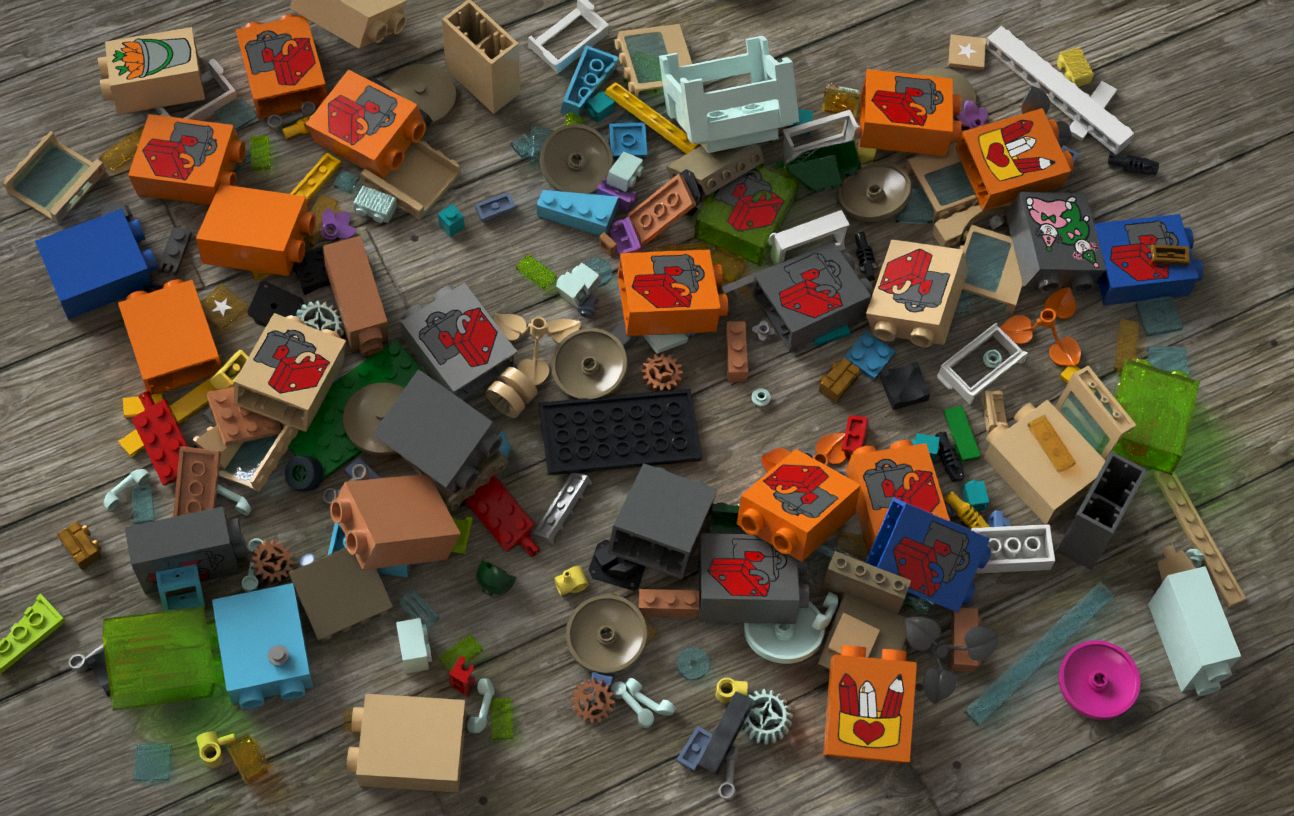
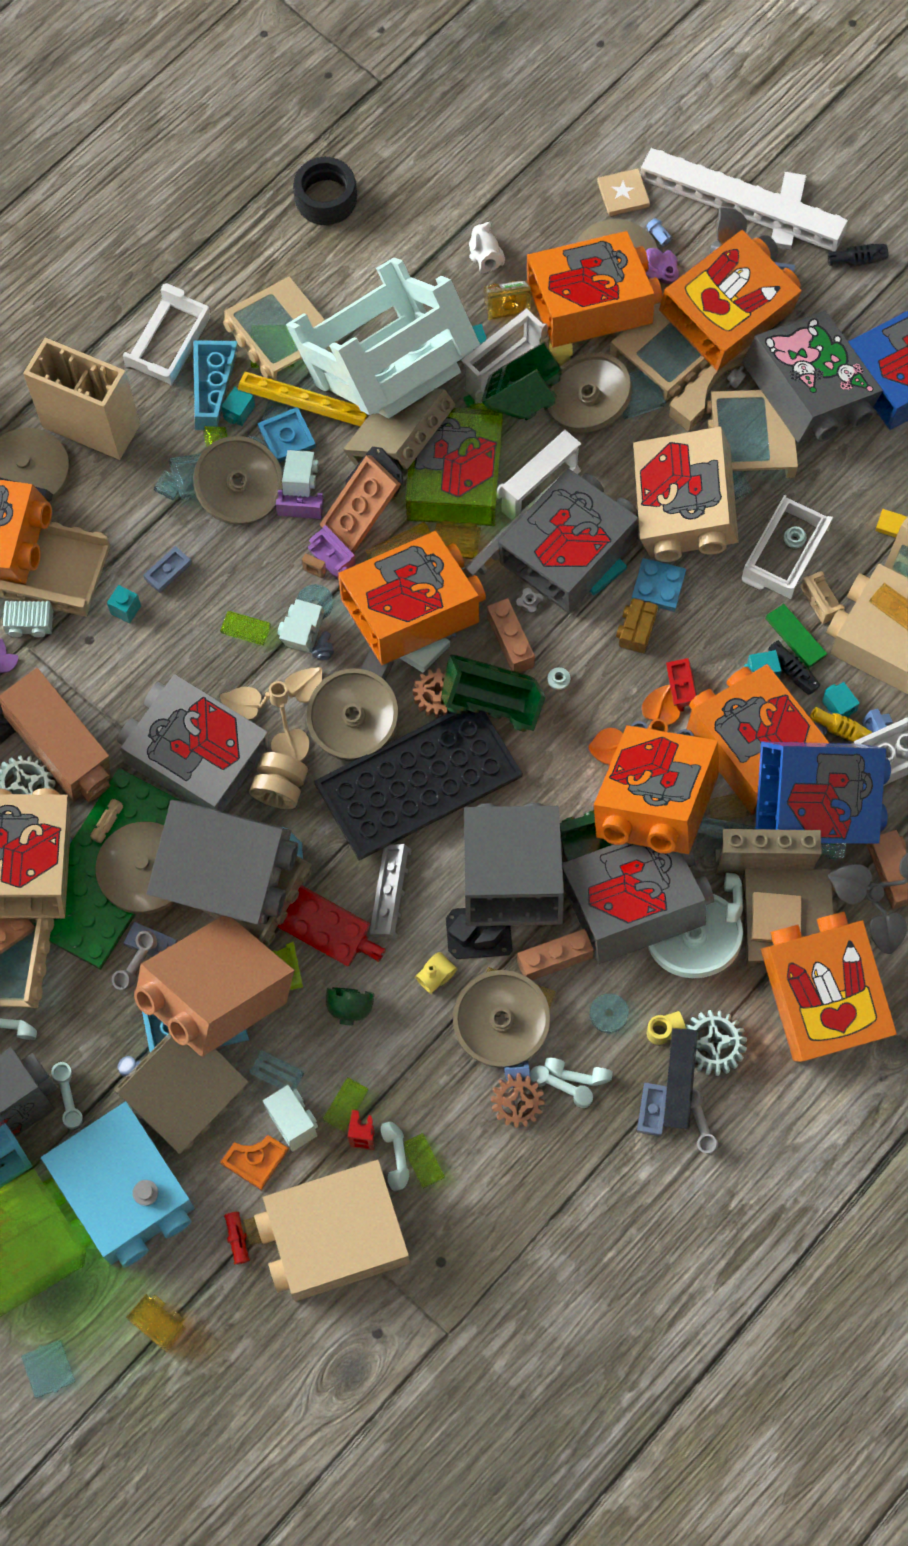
camera: 15 degrees left, 5 degrees up
light yellow piece [196,731,236,768] -> none
nougat gear [250,539,294,584] -> none
black wheel [285,456,324,491] -> none
medium azure wedge [537,190,618,236] -> none
black hinge [855,232,877,281] -> none
black brick [880,361,930,410] -> none
orange plant [999,287,1081,366] -> none
light yellow brick [1057,47,1094,87] -> none
none -> tan axle [90,799,123,843]
none -> orange tile [220,1135,289,1191]
none -> red pin [224,1211,250,1265]
none -> dark green windscreen [441,654,546,732]
none -> white animal [469,222,505,274]
none -> light blue pin [647,218,673,246]

